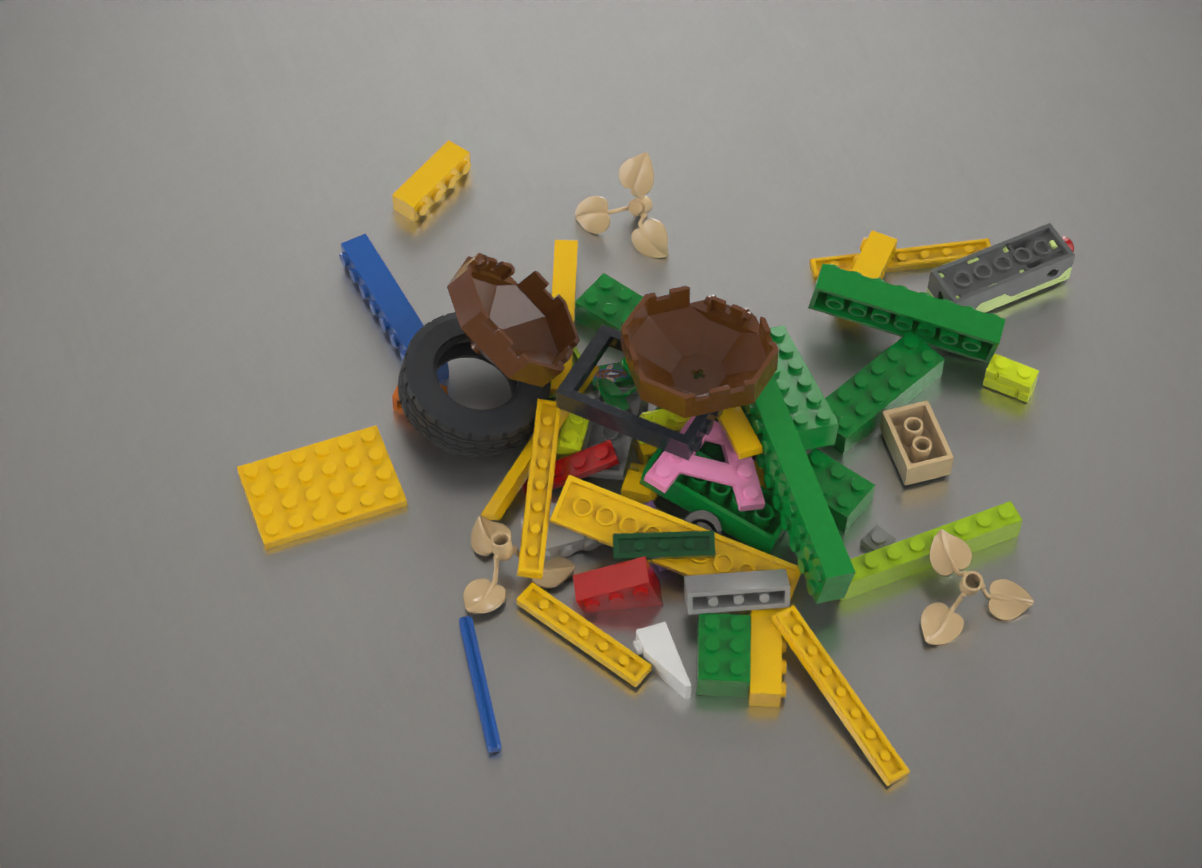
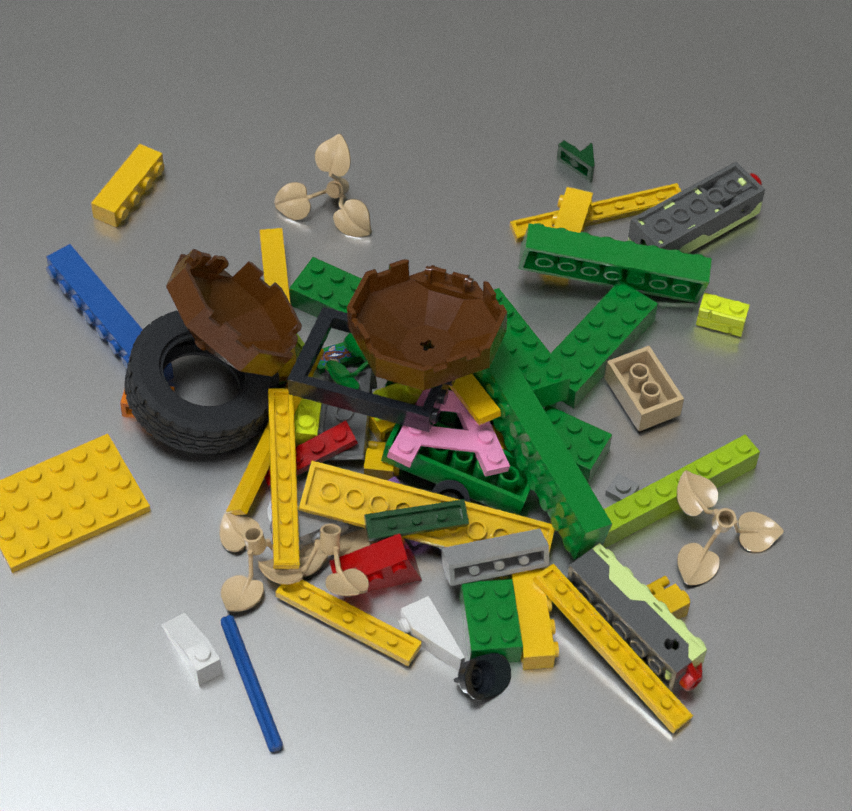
camera: 10 degrees left, 0 degrees up
none -> white slope [162,613,222,686]
none -> tan plant [258,524,371,596]
none -> black piece [454,653,511,700]
none -> dark green slope [557,140,595,182]
none -> dark grey piece [567,543,707,694]
none -> yellow brick [646,576,691,619]

